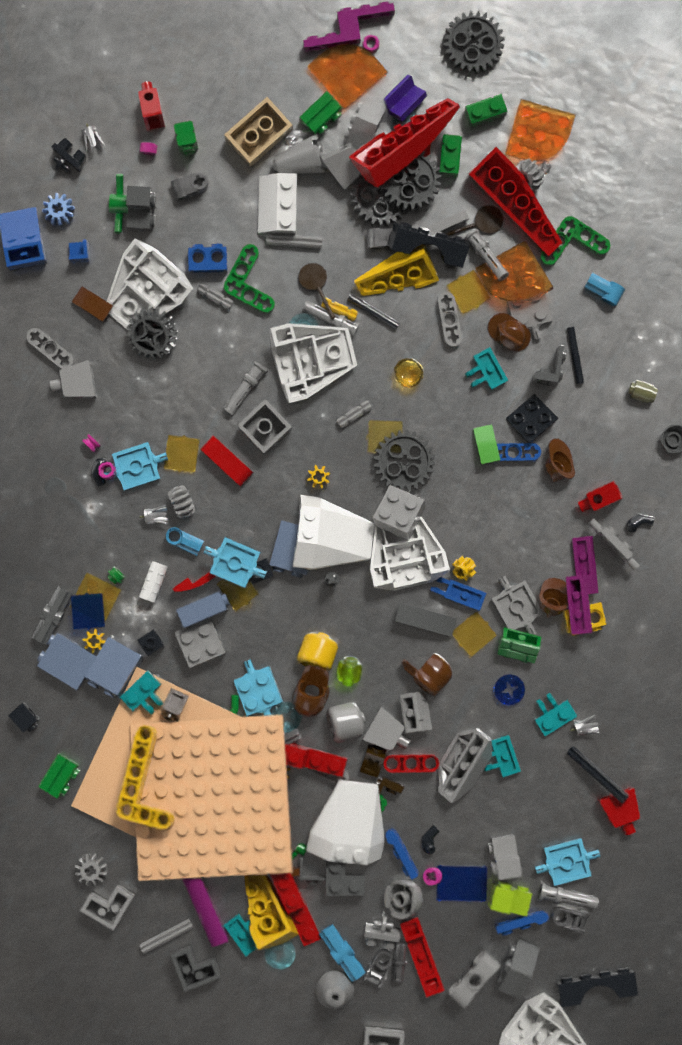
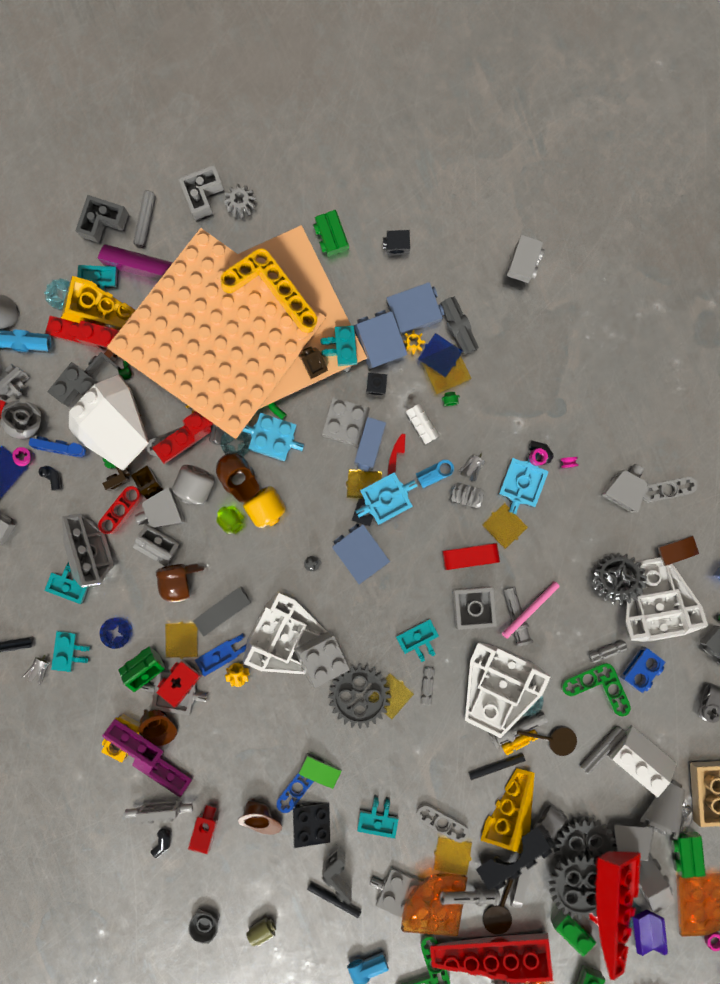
camera: 135 degrees right, 0 degrees up
white wedge [293,495,374,570] -> none
yellow gear [307,465,330,489] -> none
clear yellow hair [394,358,424,388] -> none
reddish brown piece [488,313,531,351] -> none
none -> red brick [156,661,202,708]
none -> teal hinge [396,619,439,662]
none -> bright pink bar [502,581,560,639]

